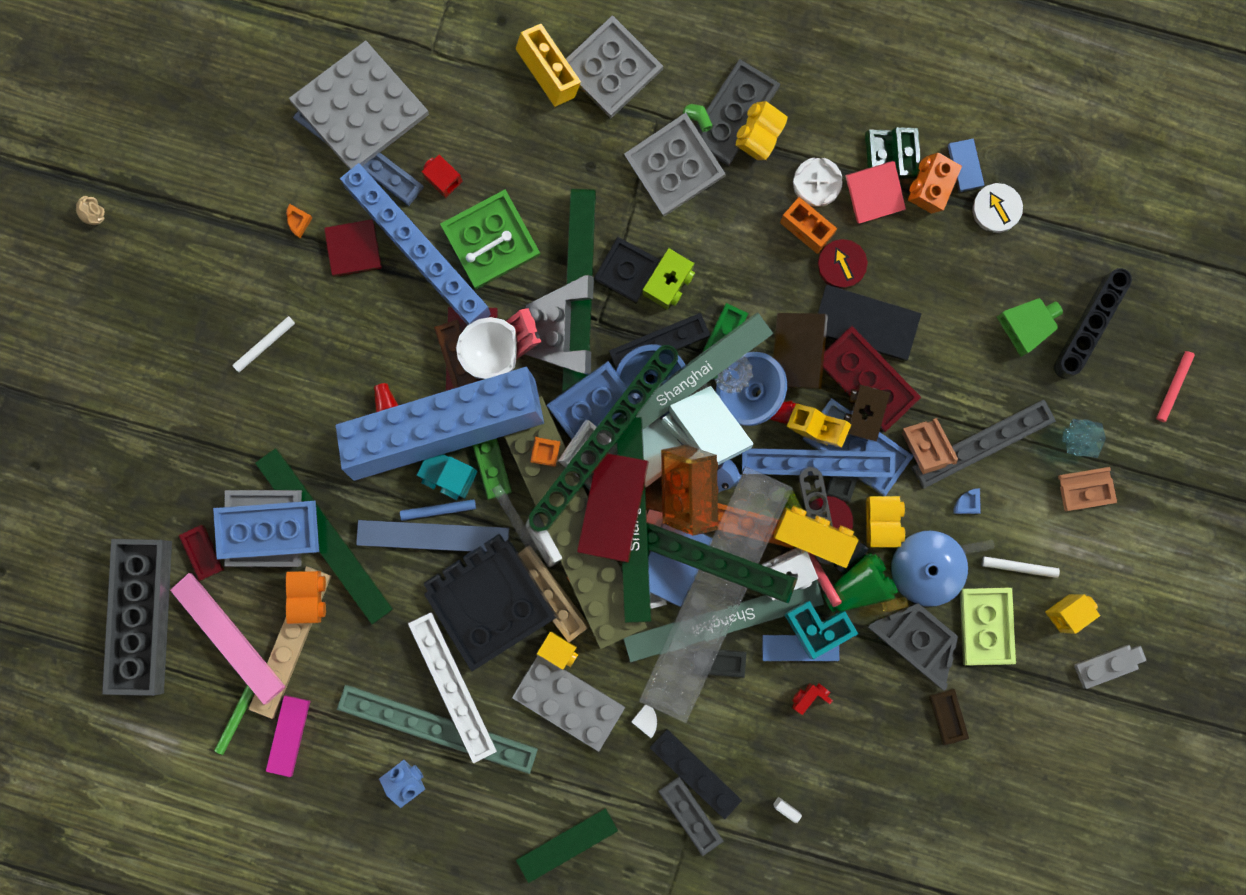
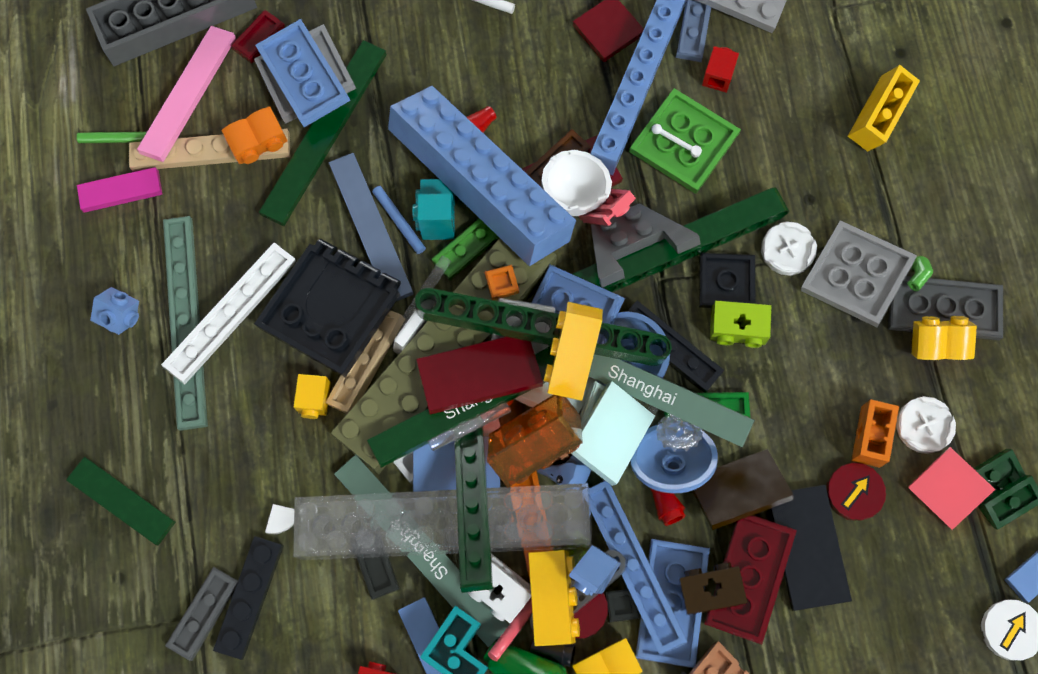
camera: 65 degrees right, 10 degrees down
light grey plate [512,655,625,752] -> none
light grey plate [566,15,663,118] -> none
yellow brick [787,403,851,448] -> none
orange brick [908,152,962,214] -> none
none -> clear bar [428,402,511,451]
none -> yellow brick [544,302,603,401]
none -> medium blue slope [569,545,621,596]
none -> white tile [761,222,817,276]

